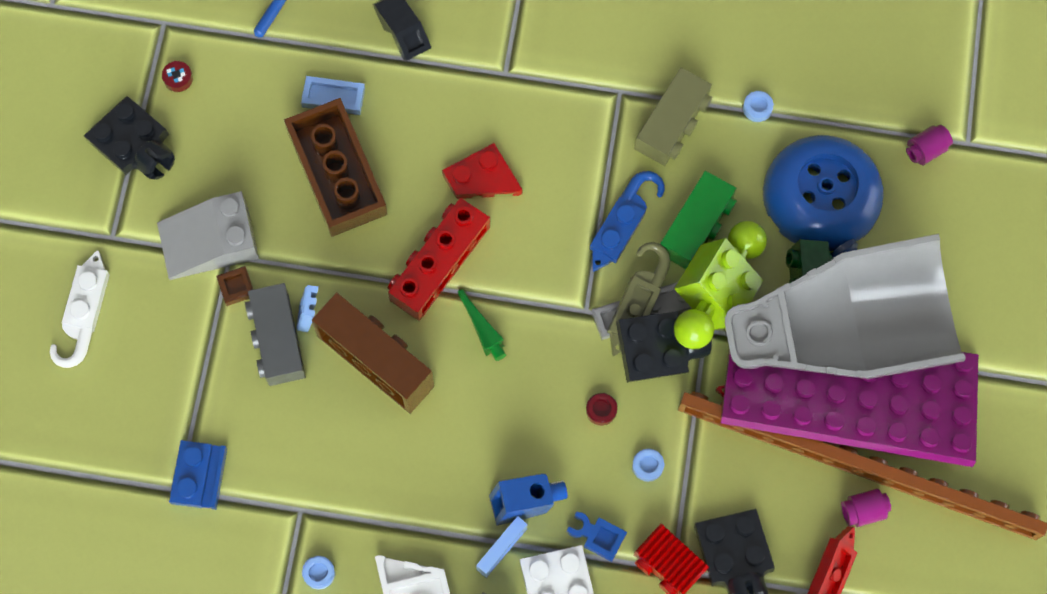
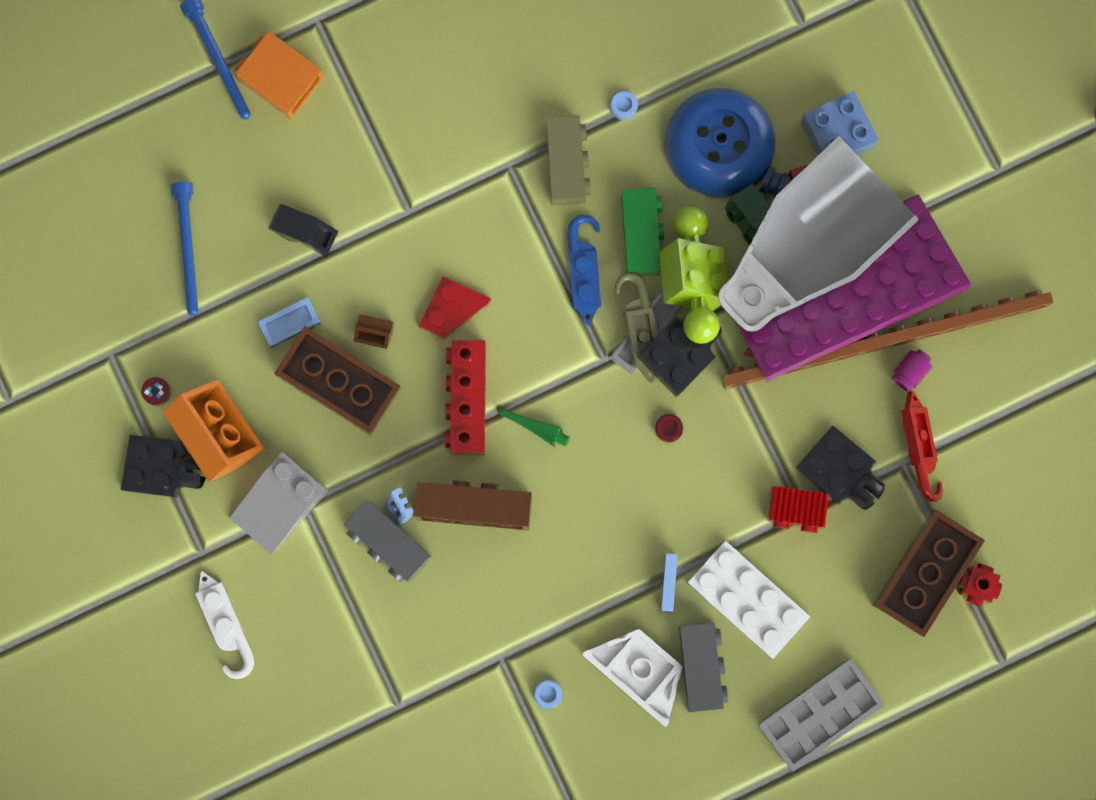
camera: 30 degrees left, 10 degrees up
blue plate [169,440,228,510] -> none
reddish brown tile [216,266,254,306] -> none
blue torso [489,474,568,526] -> none
blue plate [567,512,627,562] -> none
light blue tile [632,449,664,482] -> none
magenta brick [906,124,953,165] -> none
none -> orange brick [163,380,264,482]
none -> reddish brown piece [353,314,395,349]
none -> medium blue brick [801,91,879,156]

